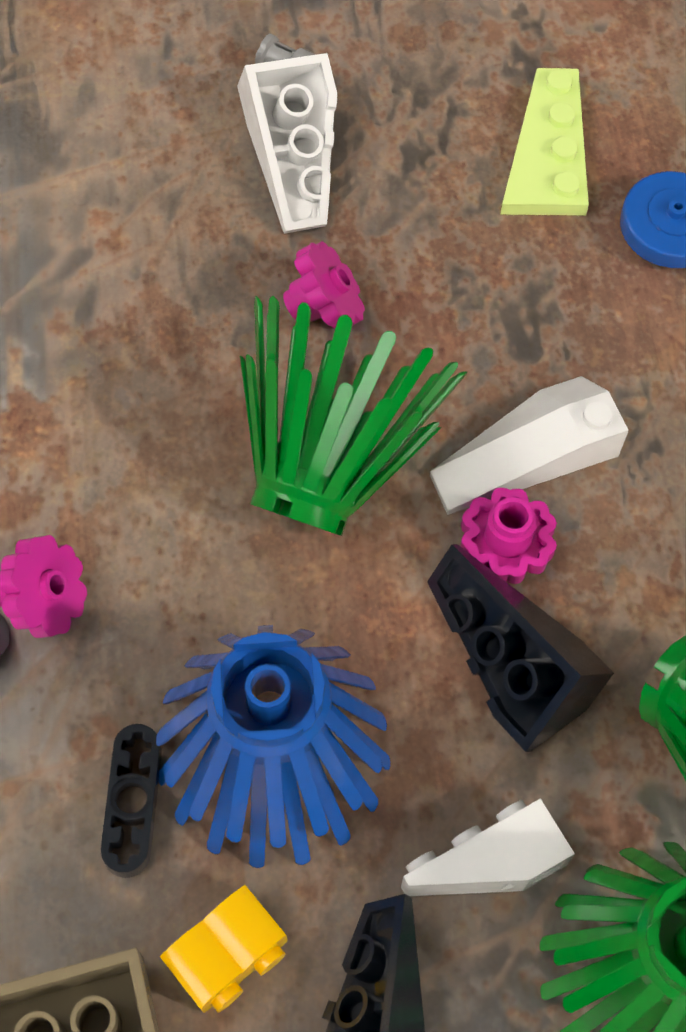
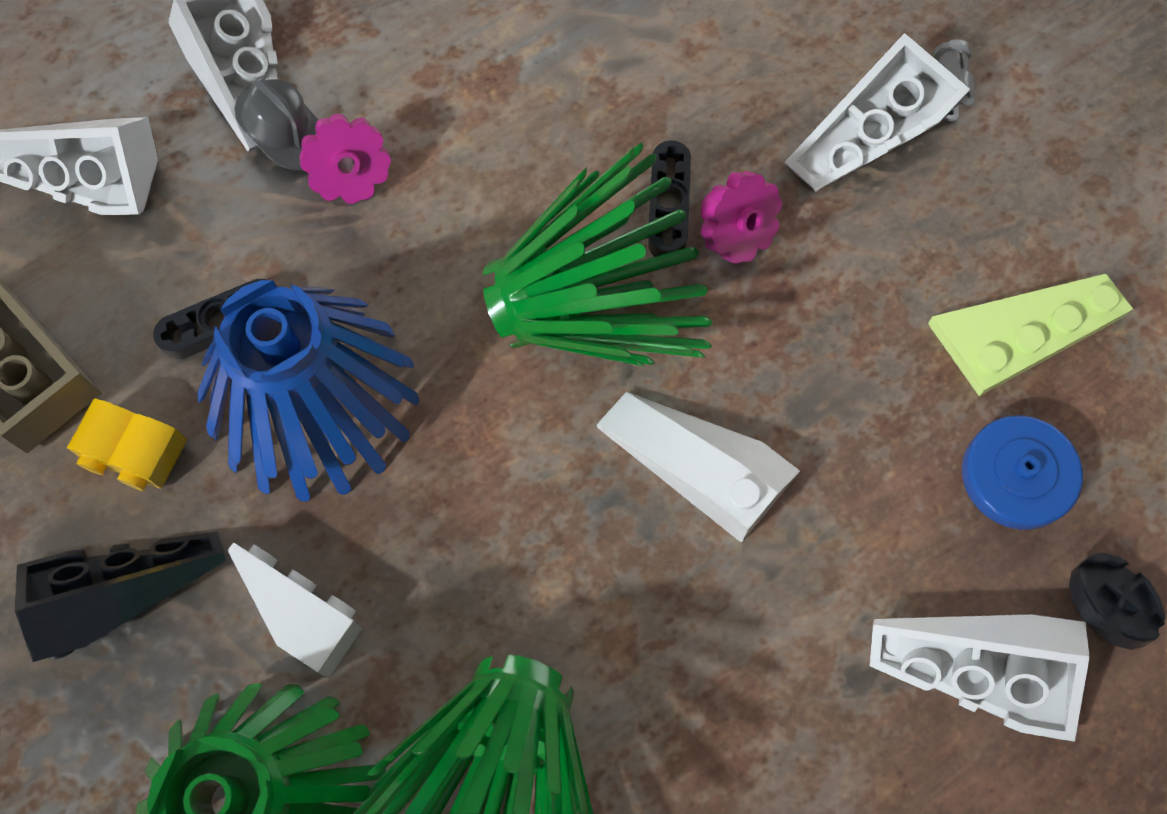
camera: 65 degrees right, 5 degrees up
black wedge [427,544,614,752] -> none
dark pink plant [460,487,557,584] -> none
none -> black beam [648,140,691,257]

